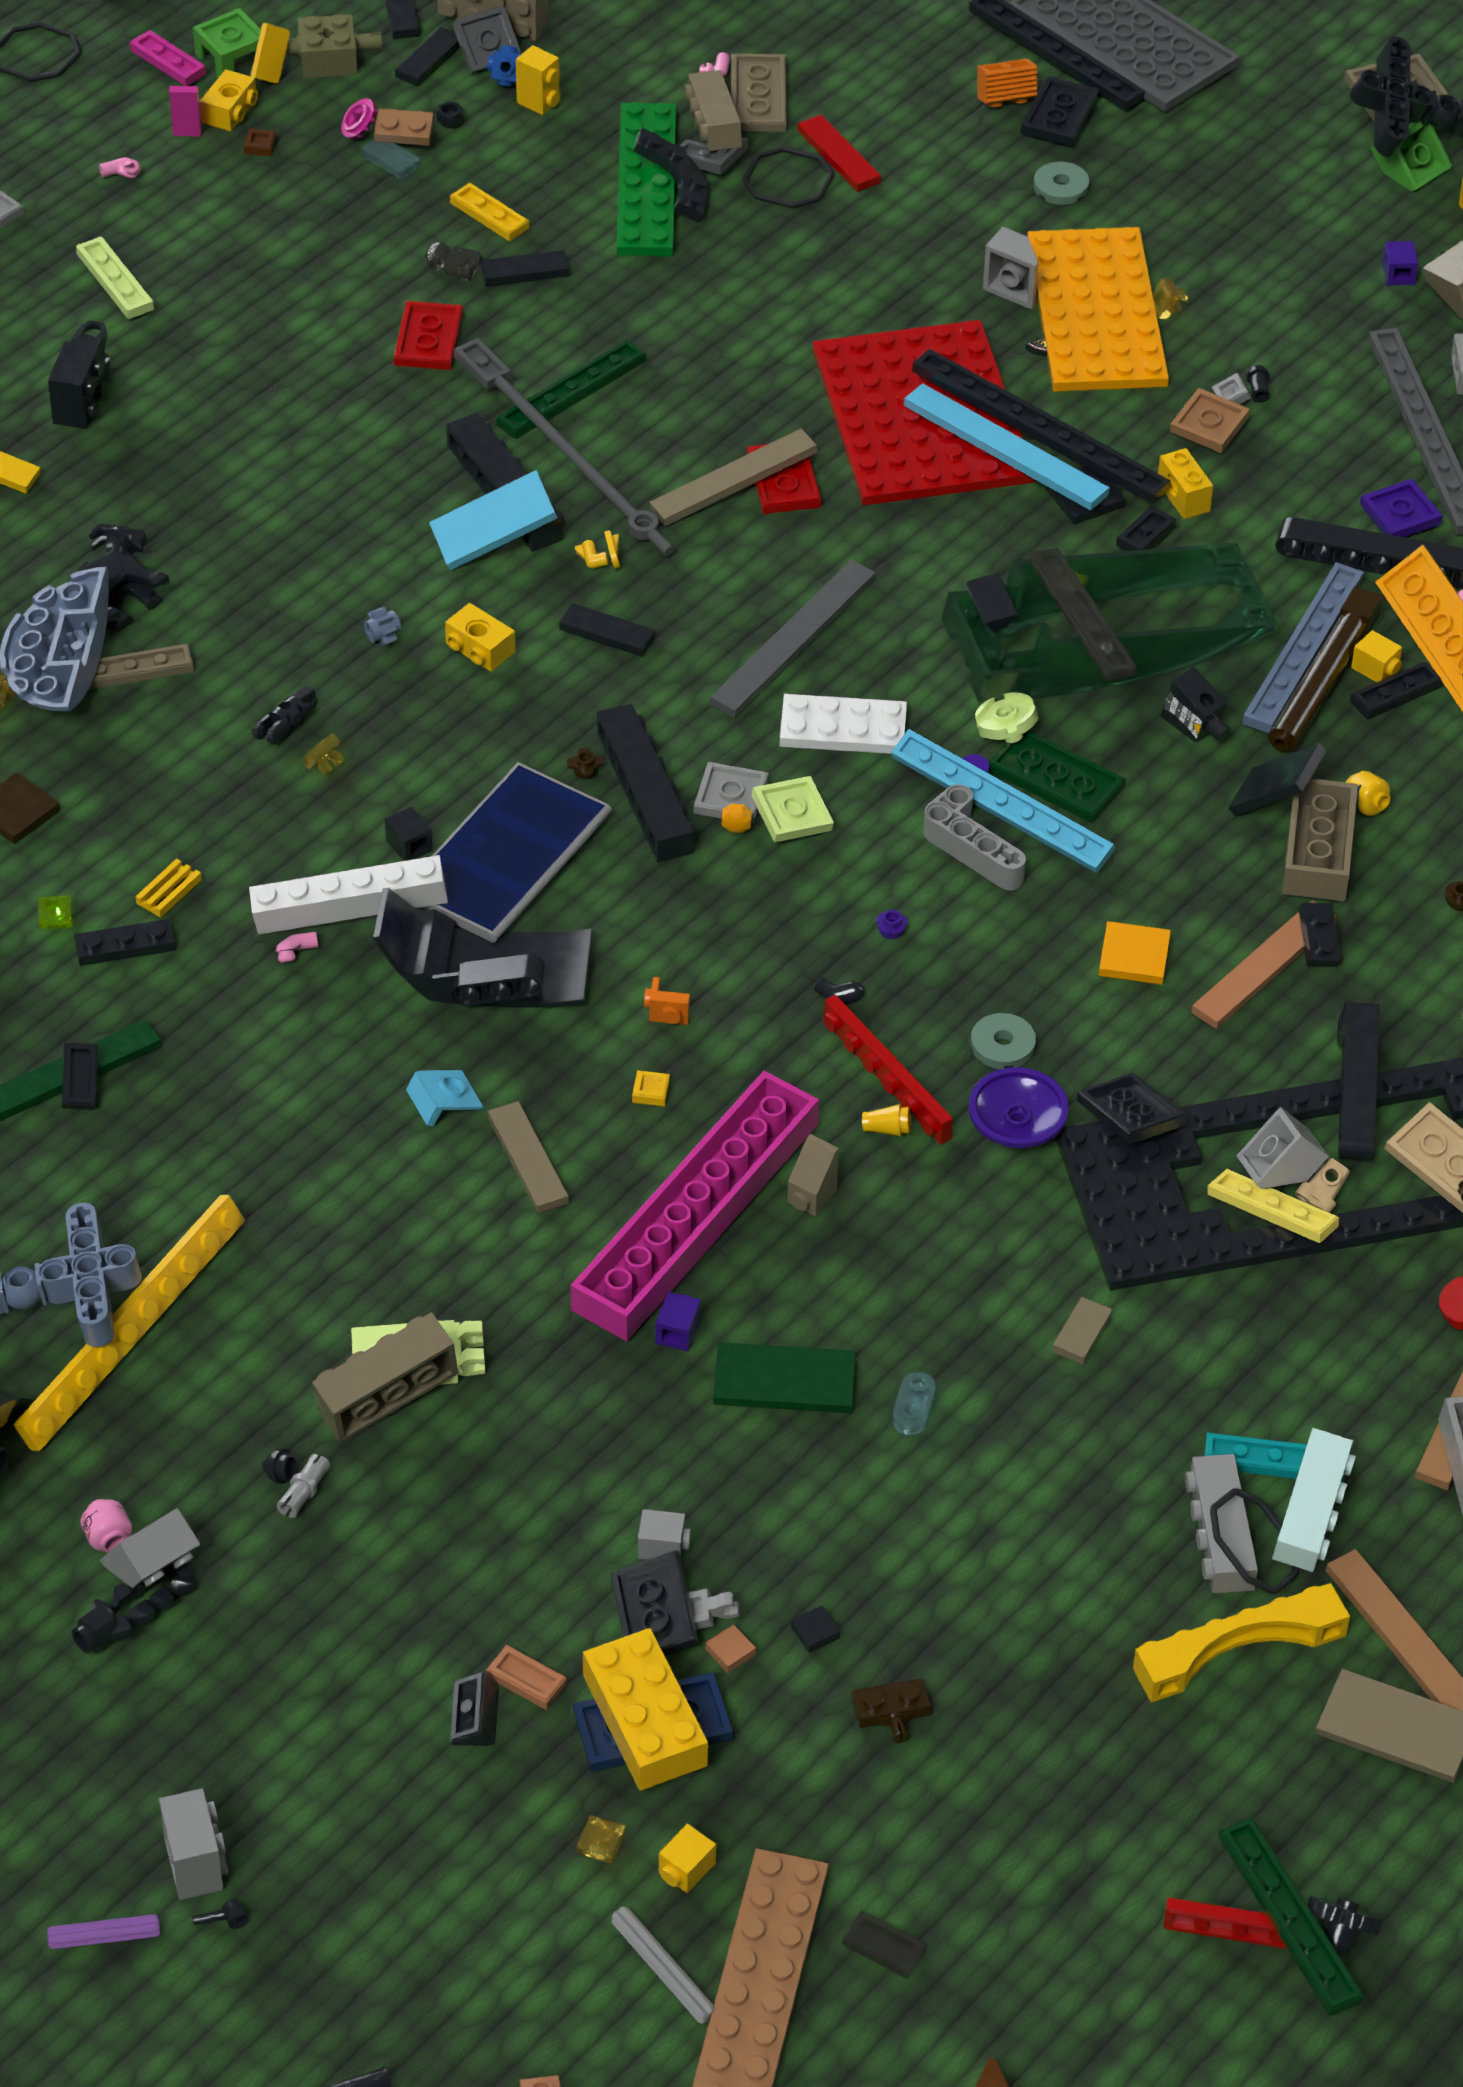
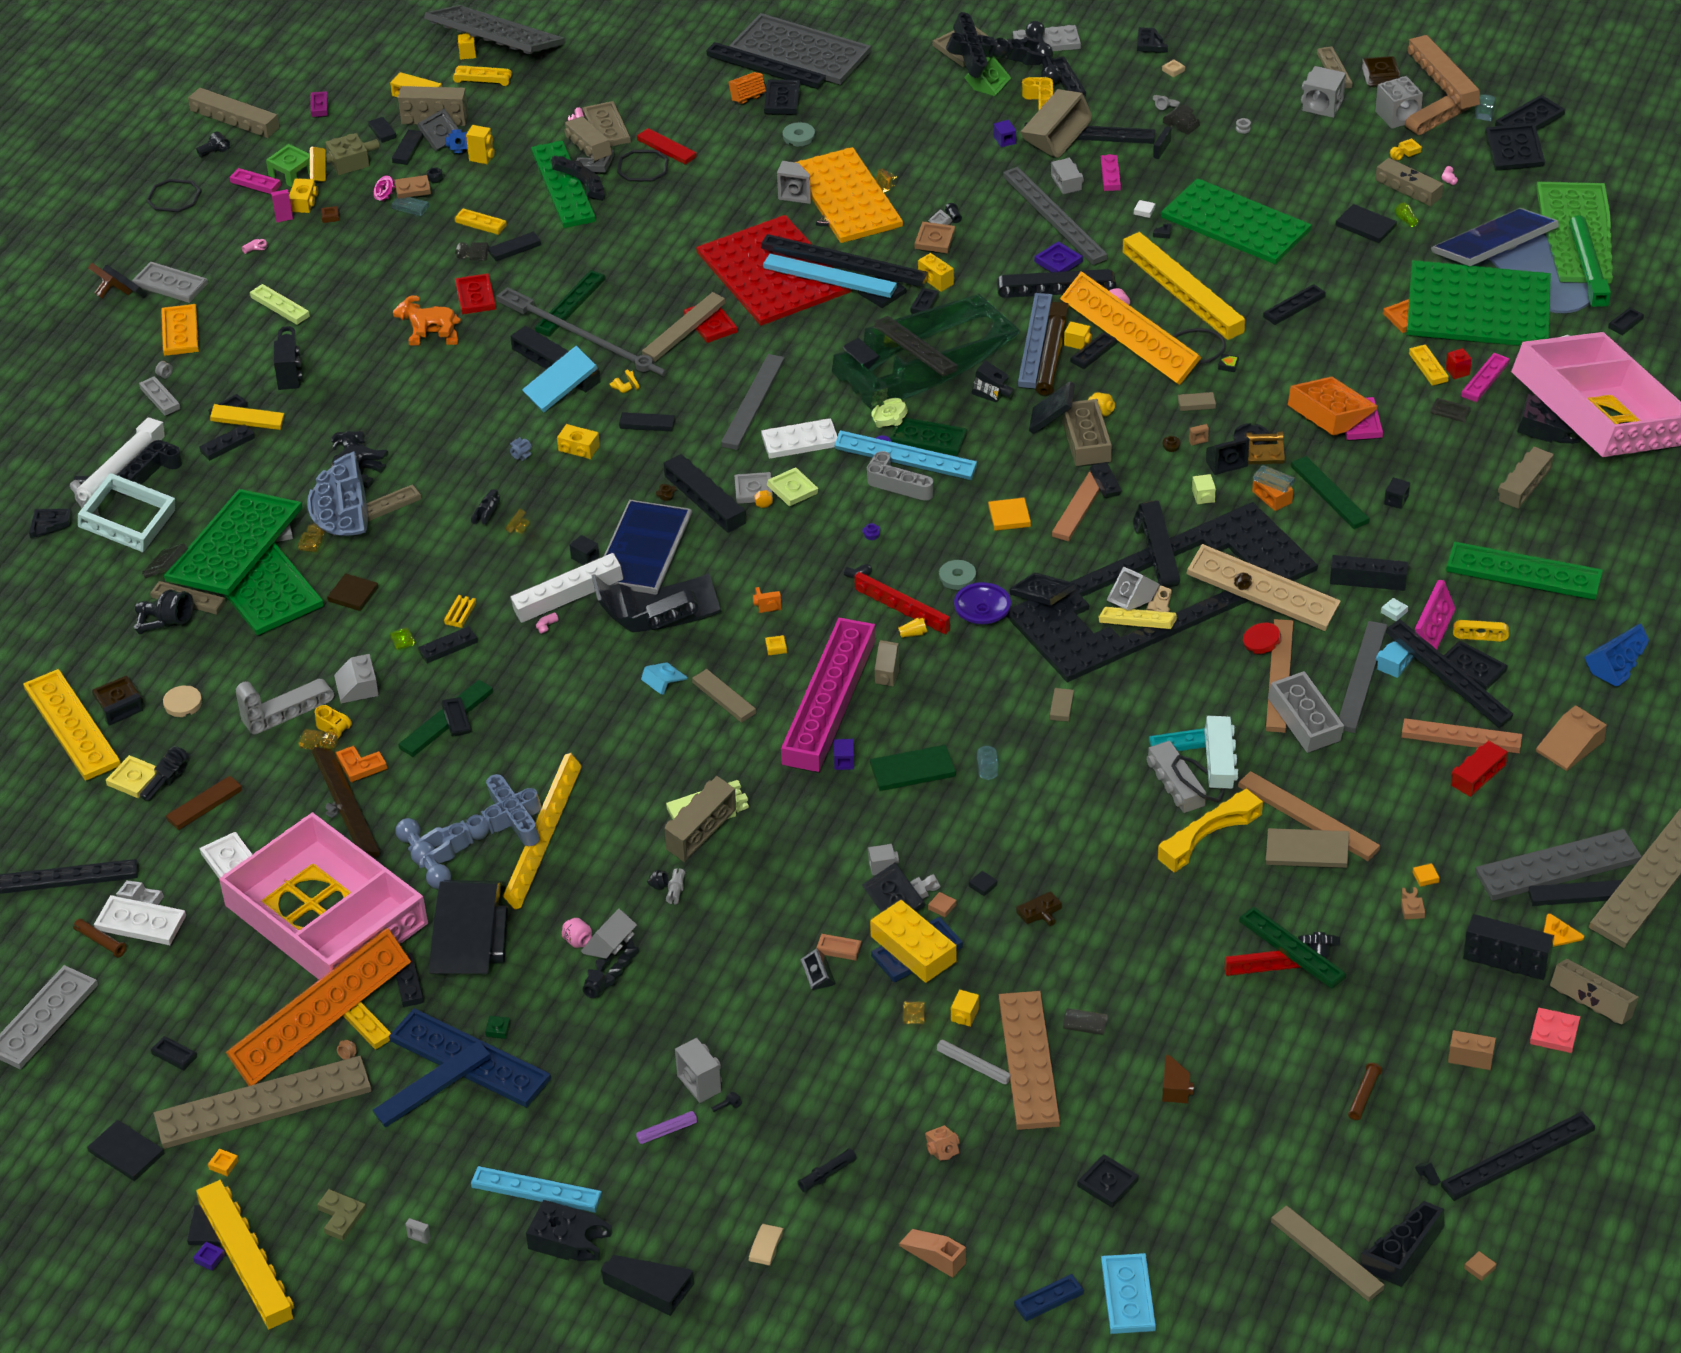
camera: 15 degrees left, 5 degrees down
none -> orange animal [393,296,461,345]

